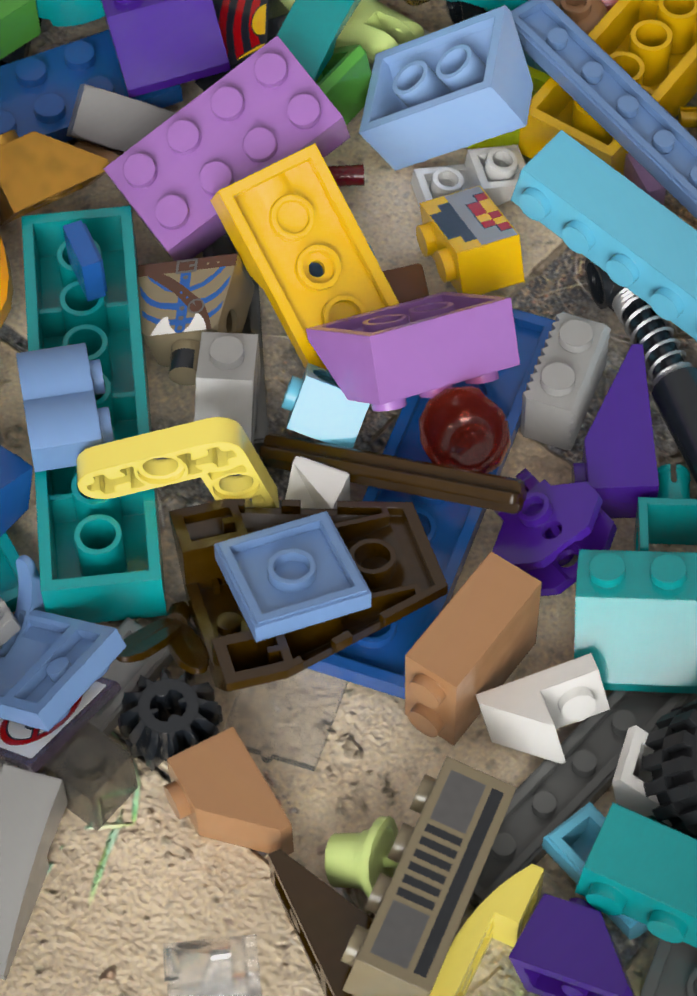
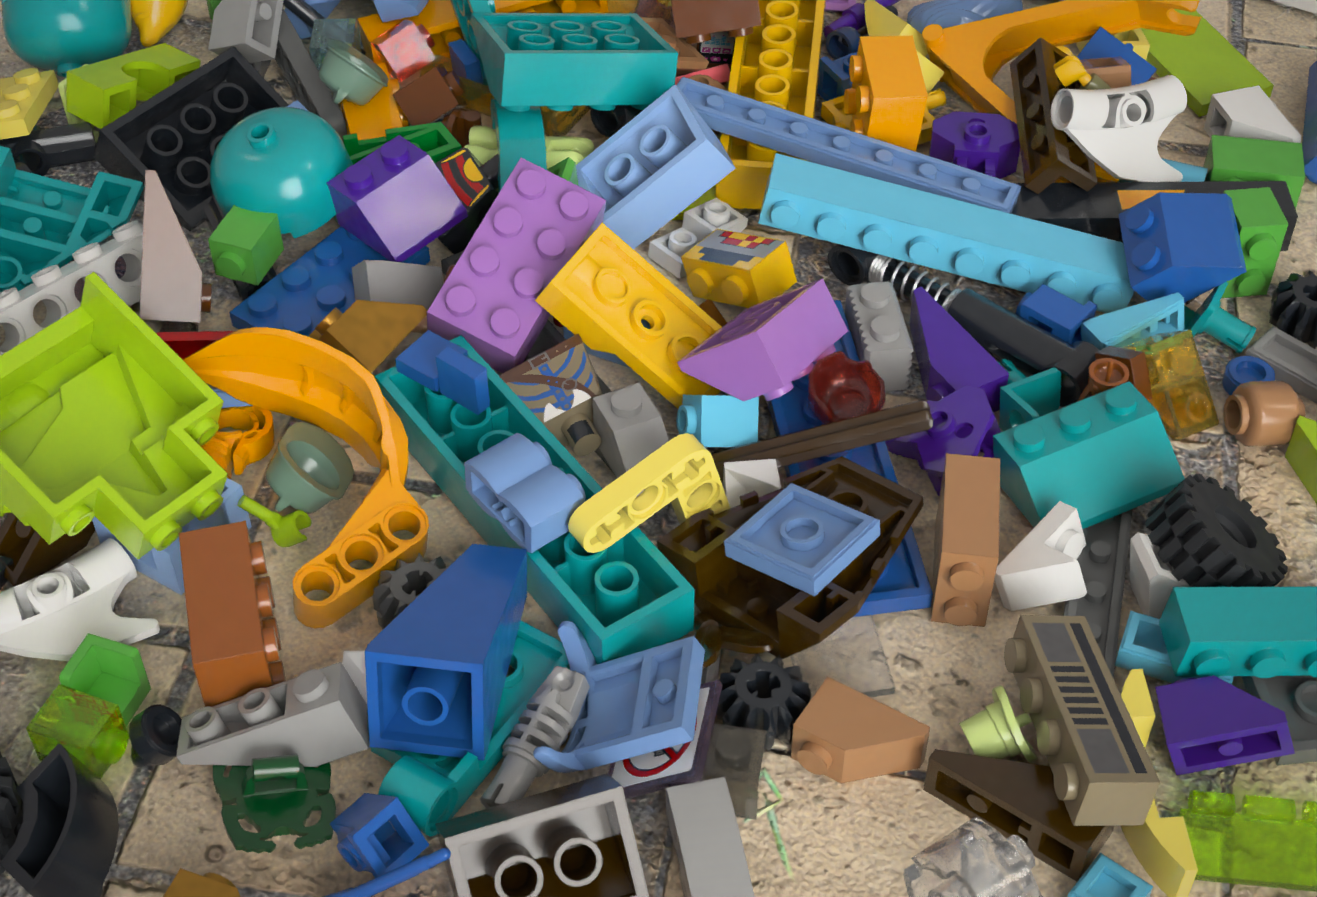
camera: 30 degrees left, 10 degrees down
none -> blue tile [395,330,468,392]

